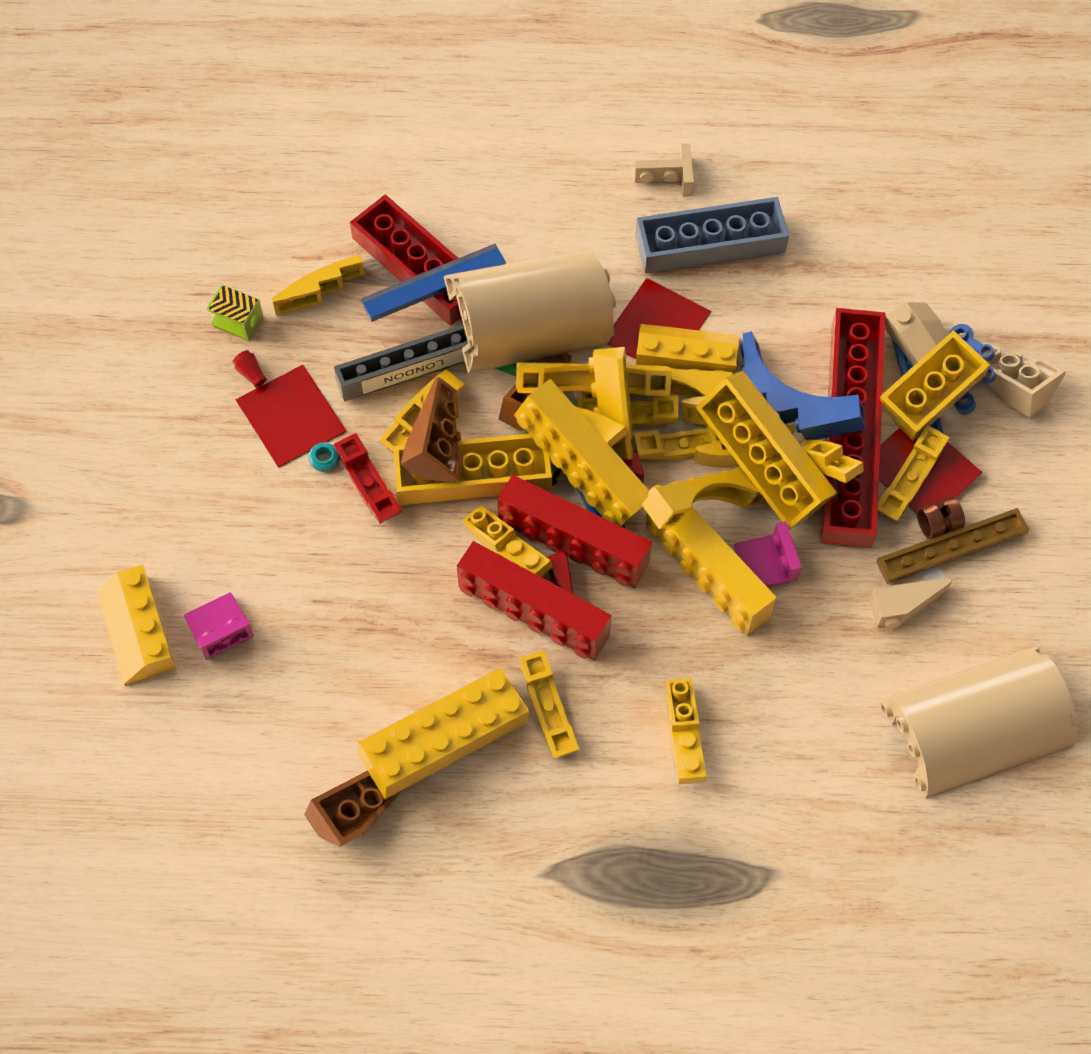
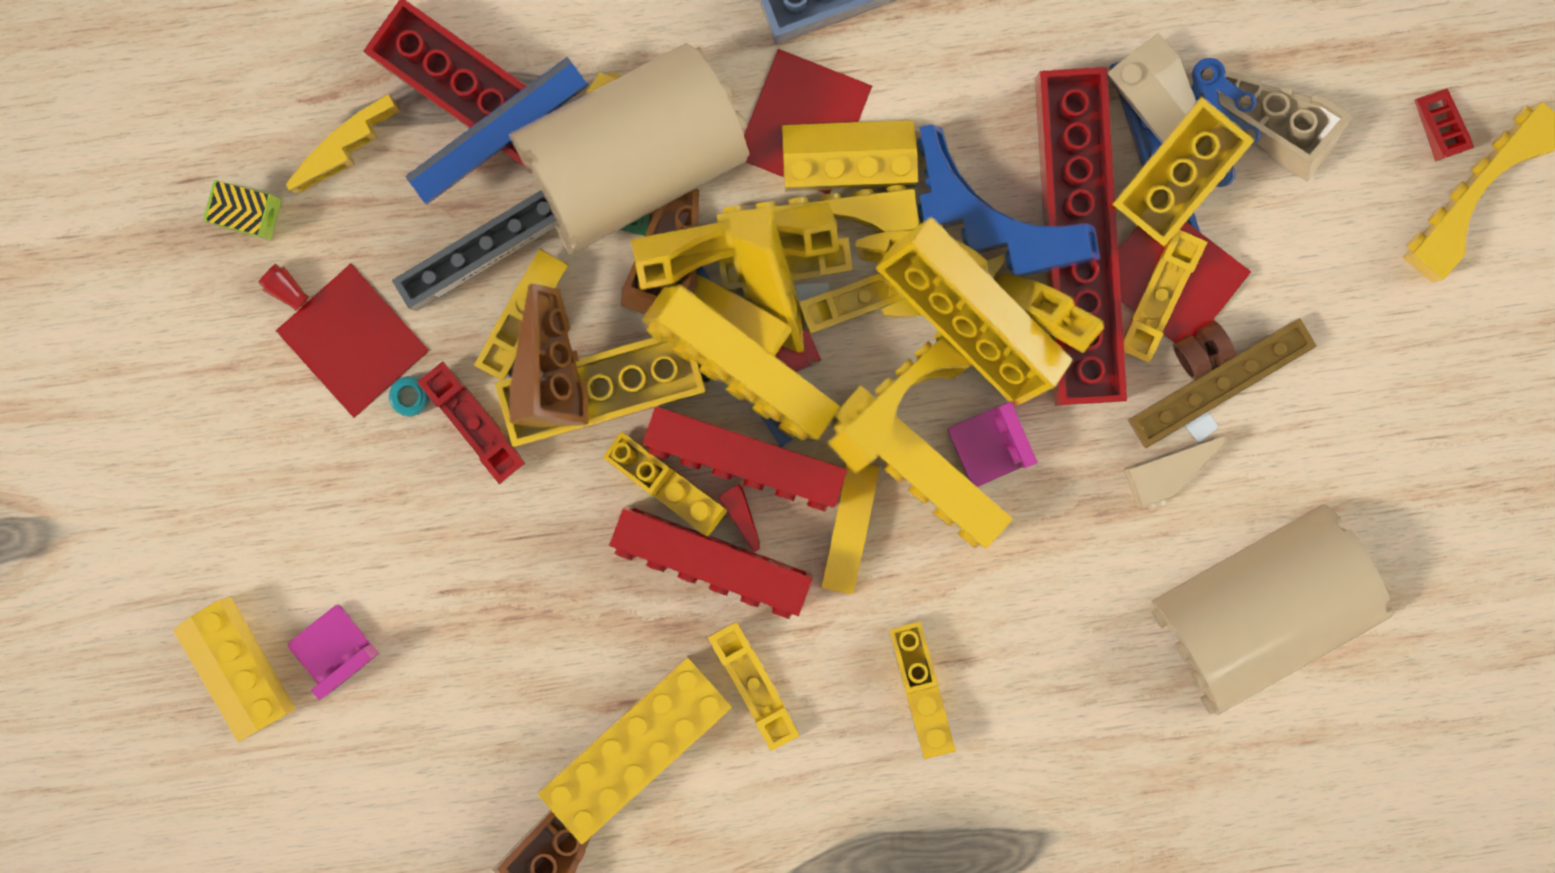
camera: 10 degrees left, 25 degrees up
none -> yellow slope [821,464,880,595]

